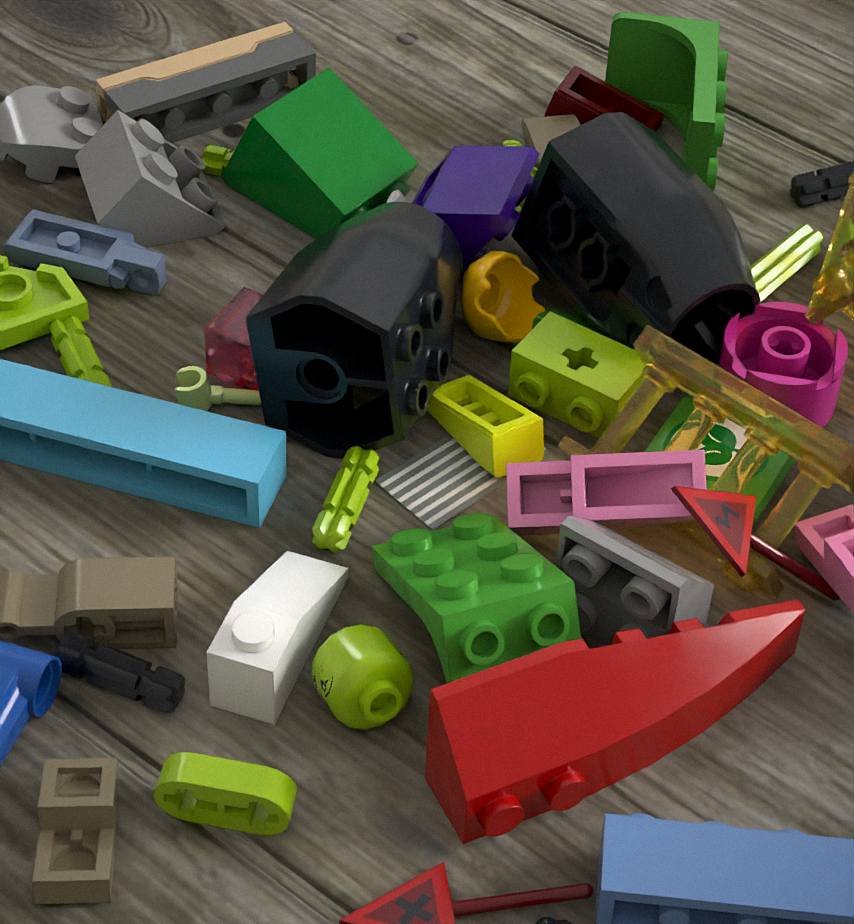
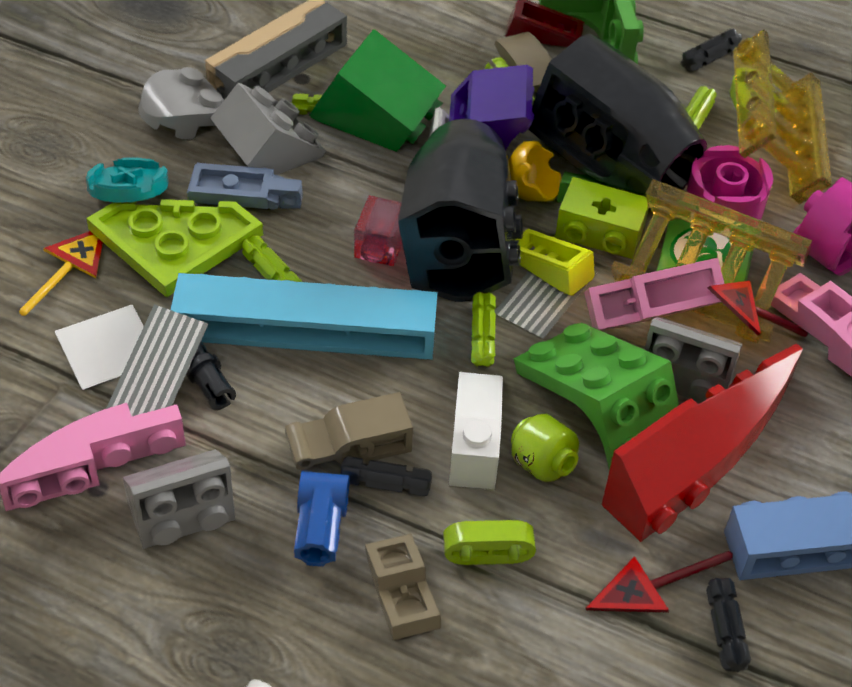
camera: 15 degrees left, 5 degrees up
yellowish green hand [175,366,261,411] -> none

